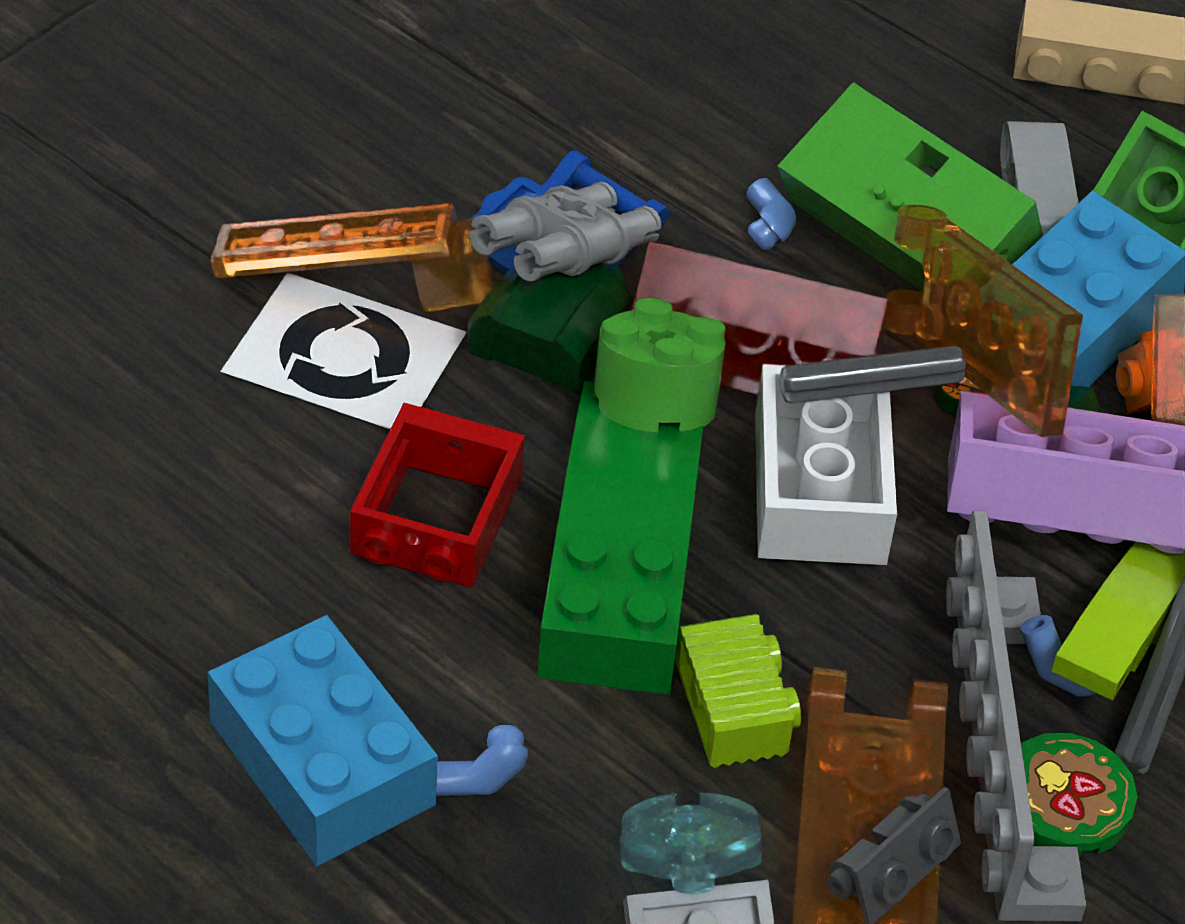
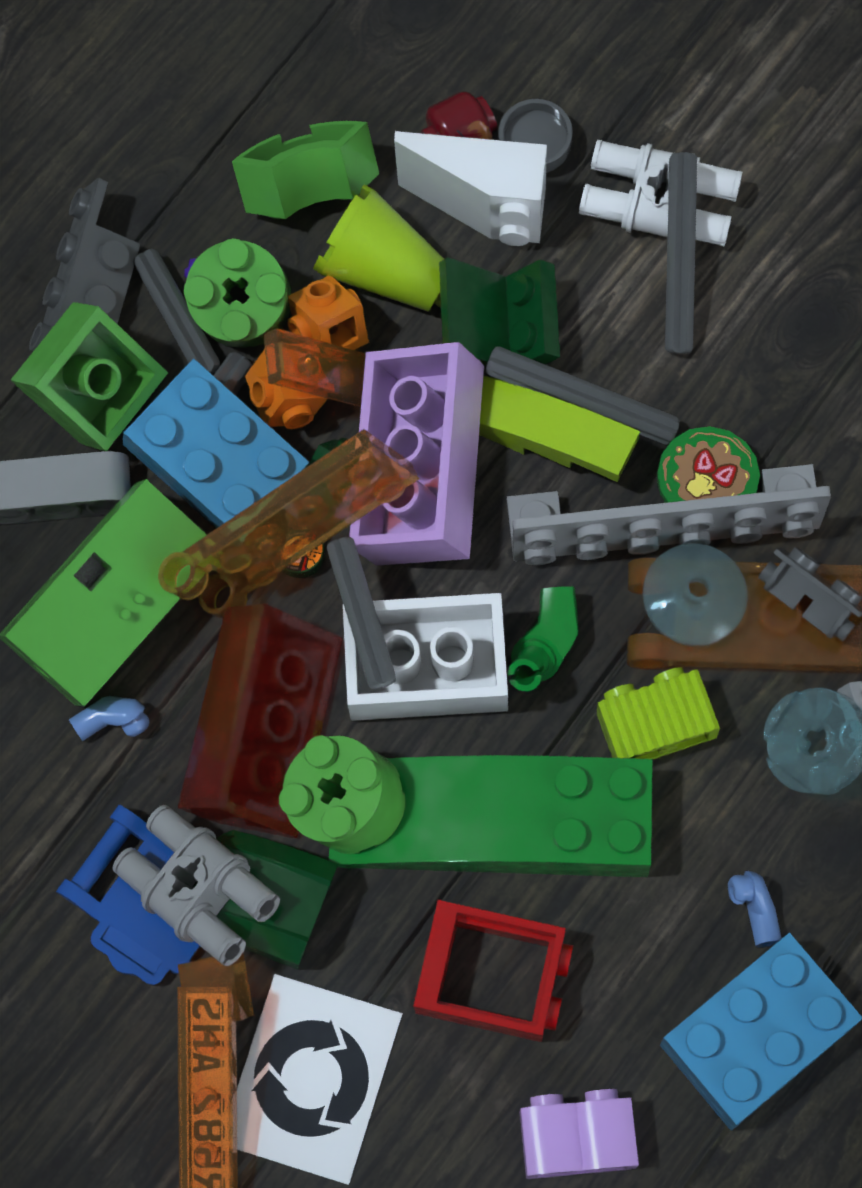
camera: 85 degrees left, 25 degrees up
medium blue arm [1020,615,1096,697] -> none
none -> green arm [508,587,579,691]
none -> lavender brick [519,1089,639,1179]
none -> clear light blue dish [642,544,748,646]

